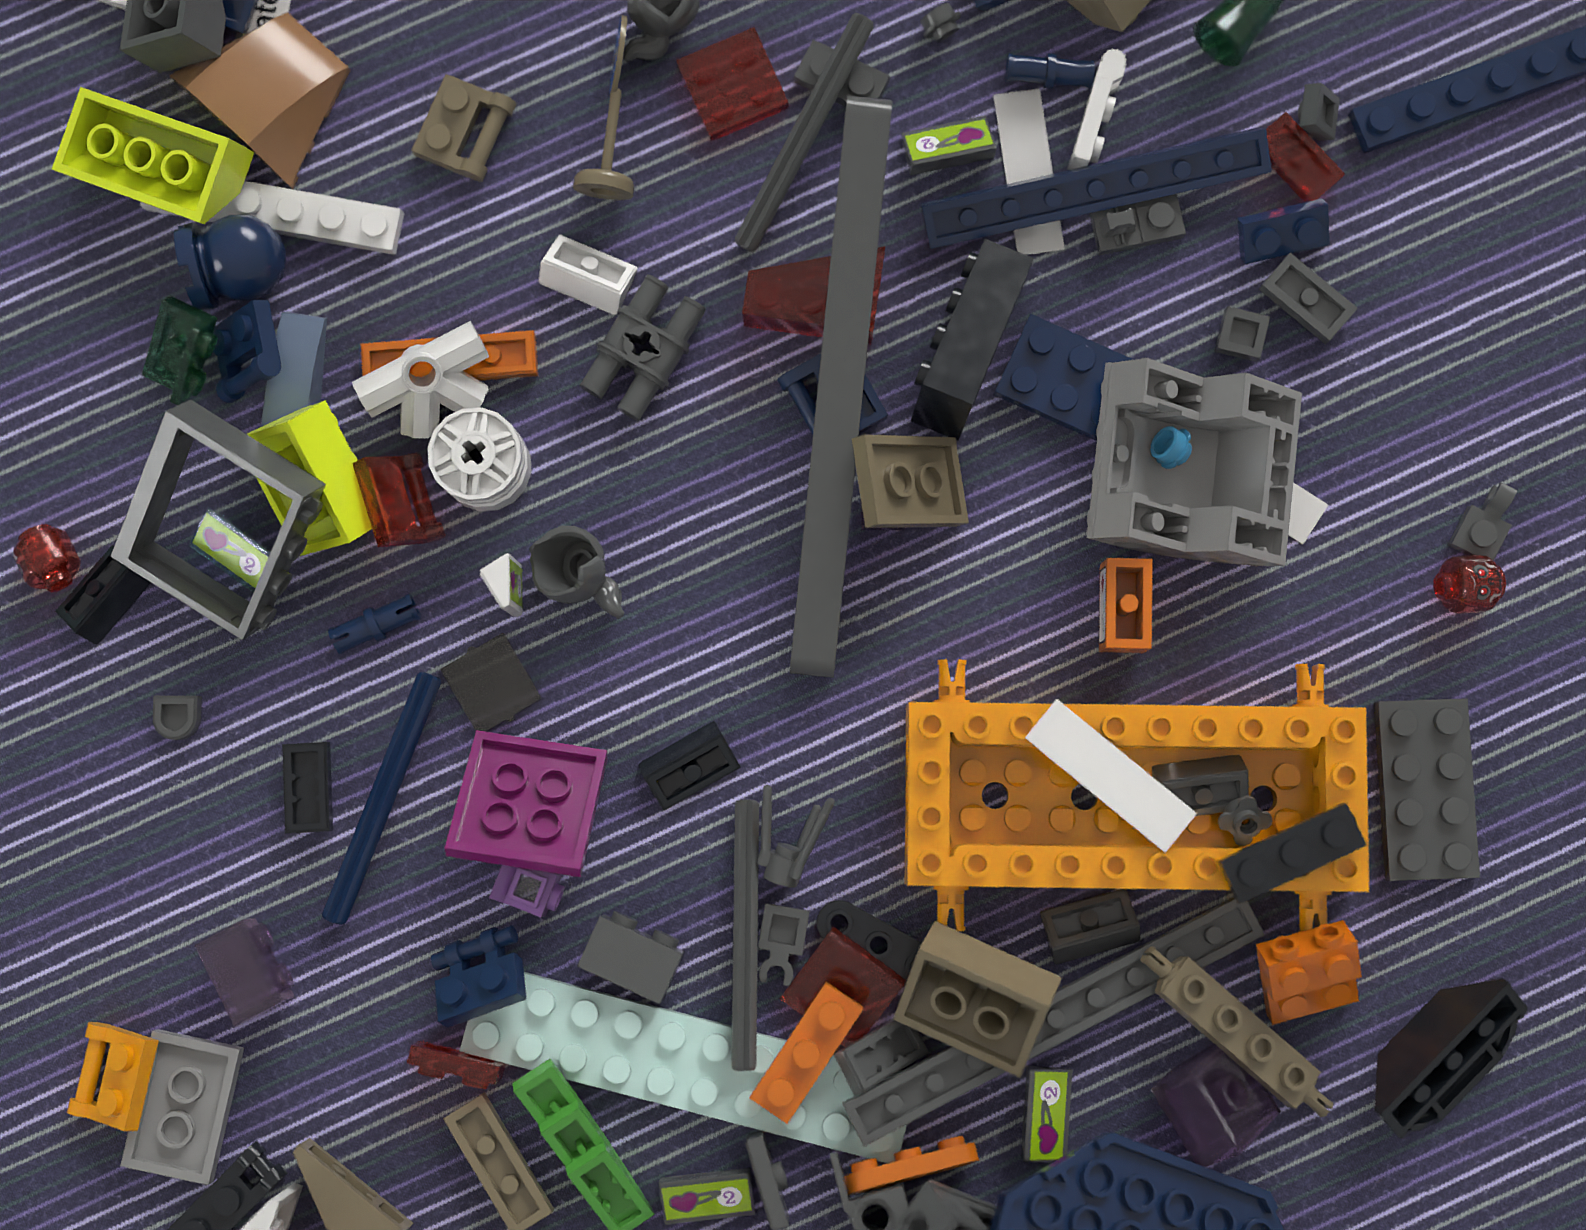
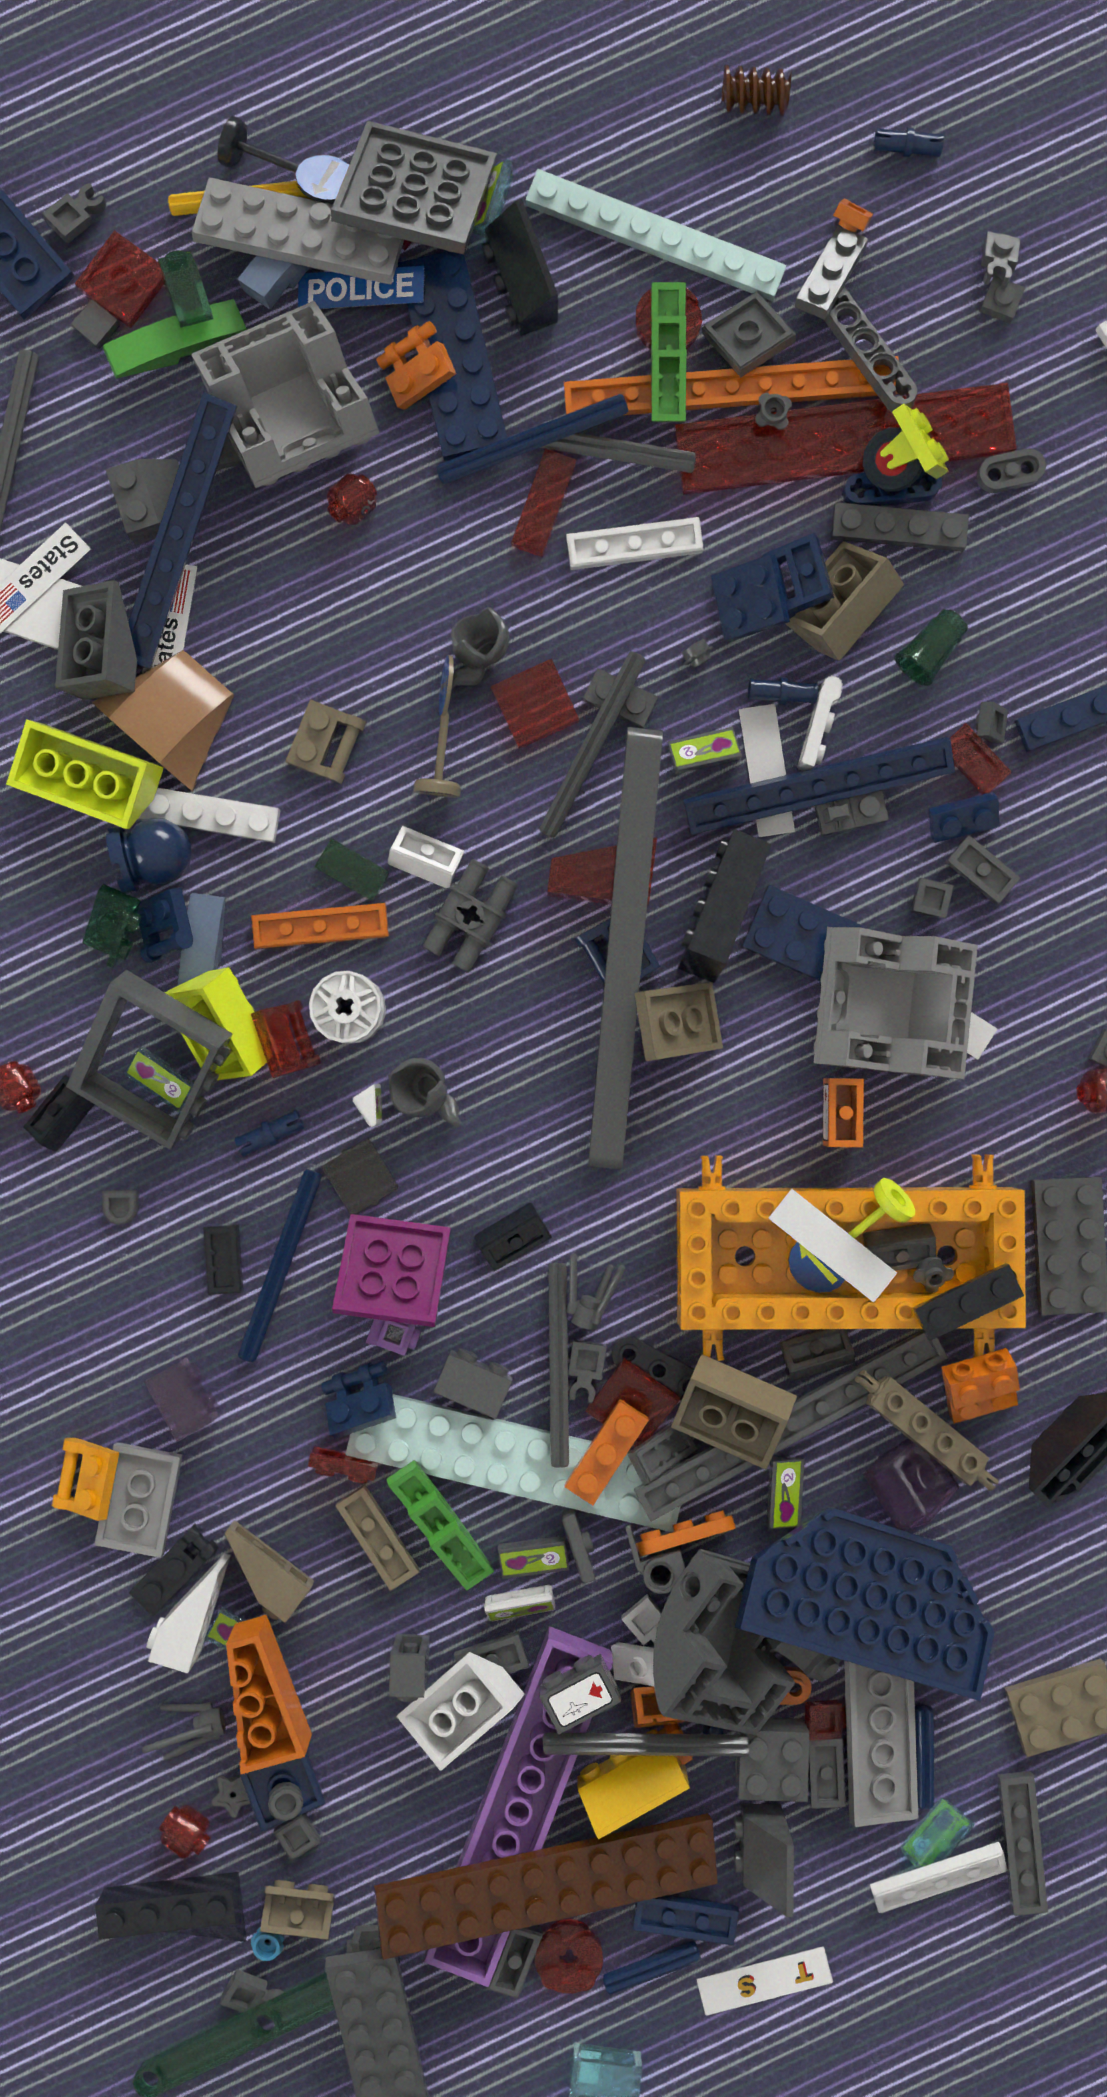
camera: 10 degrees left, 5 degrees up
white piece [352,321,489,438] -> none
dark azure plate [1150,426,1192,469] -> none
none -> clear green plate [314,838,390,902]
none -> piece [788,1178,915,1293]

